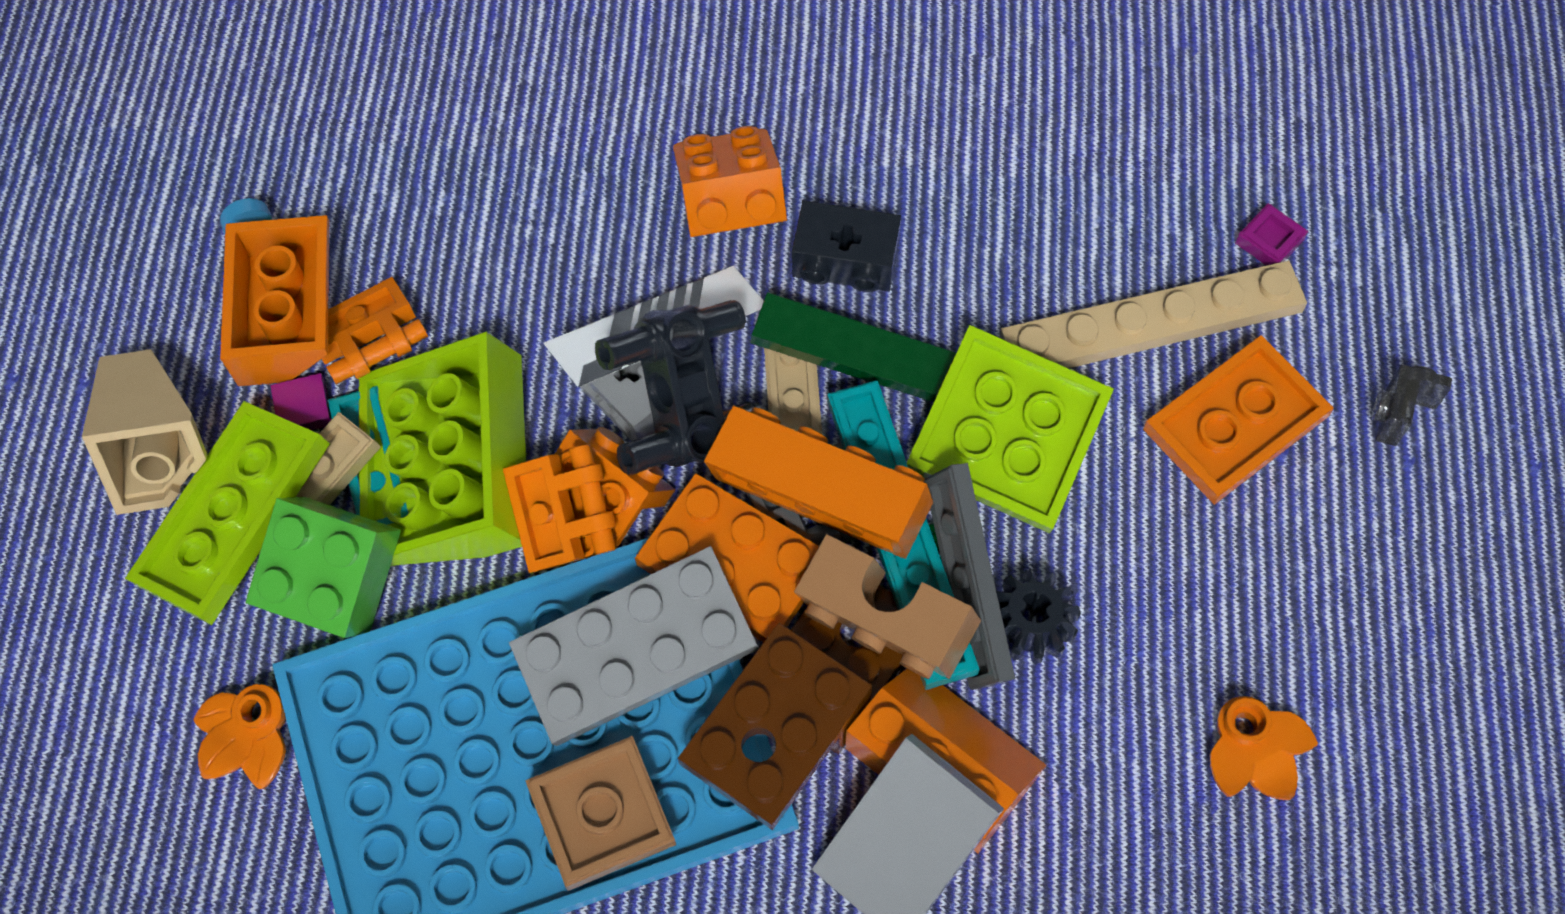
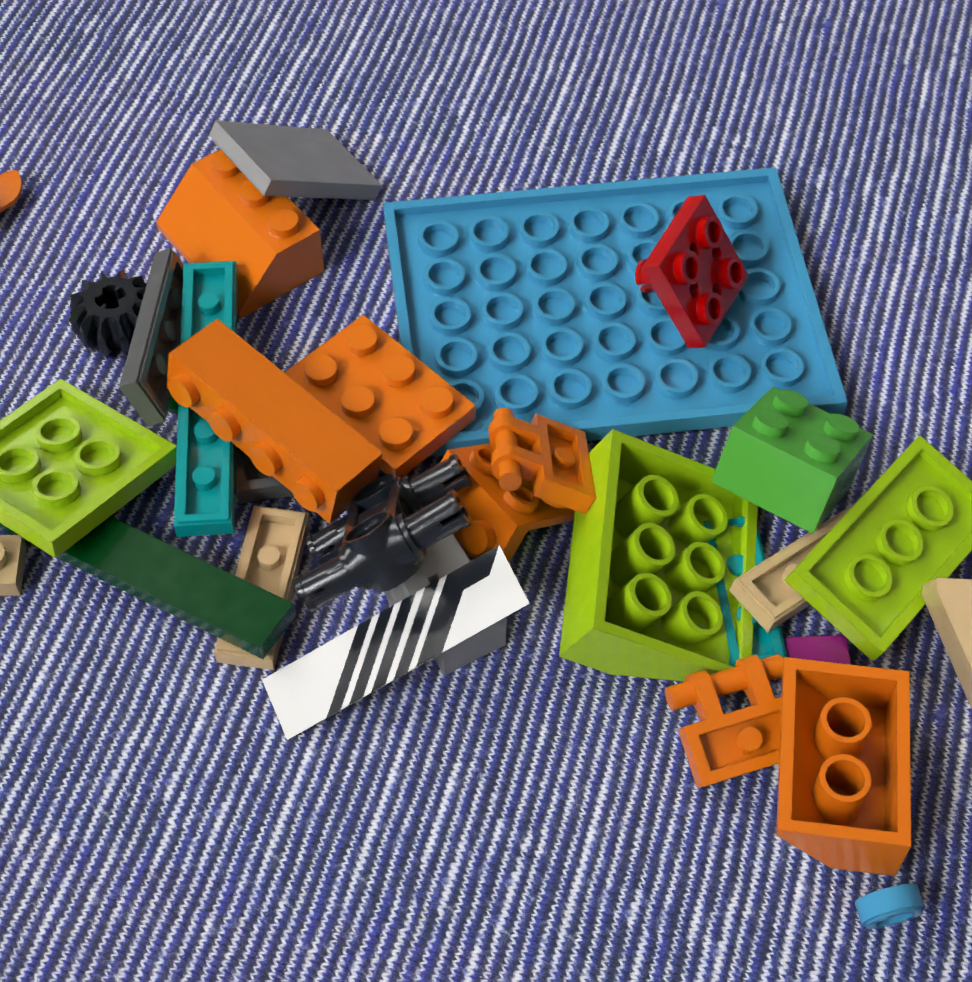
camera: 170 degrees left, 10 degrees down
orange plate [193,684,286,789] -> none
light grey plate [509,546,759,746] -> none
medium nougat plate [525,736,676,891] -> none
orange bracket [673,126,787,237] -> none
reddish brown bracket [677,584,903,831] -> none
black brick [792,200,901,292] -> none
medium nougat arch [794,534,981,680] -> none
none -> red plate [635,195,749,348]

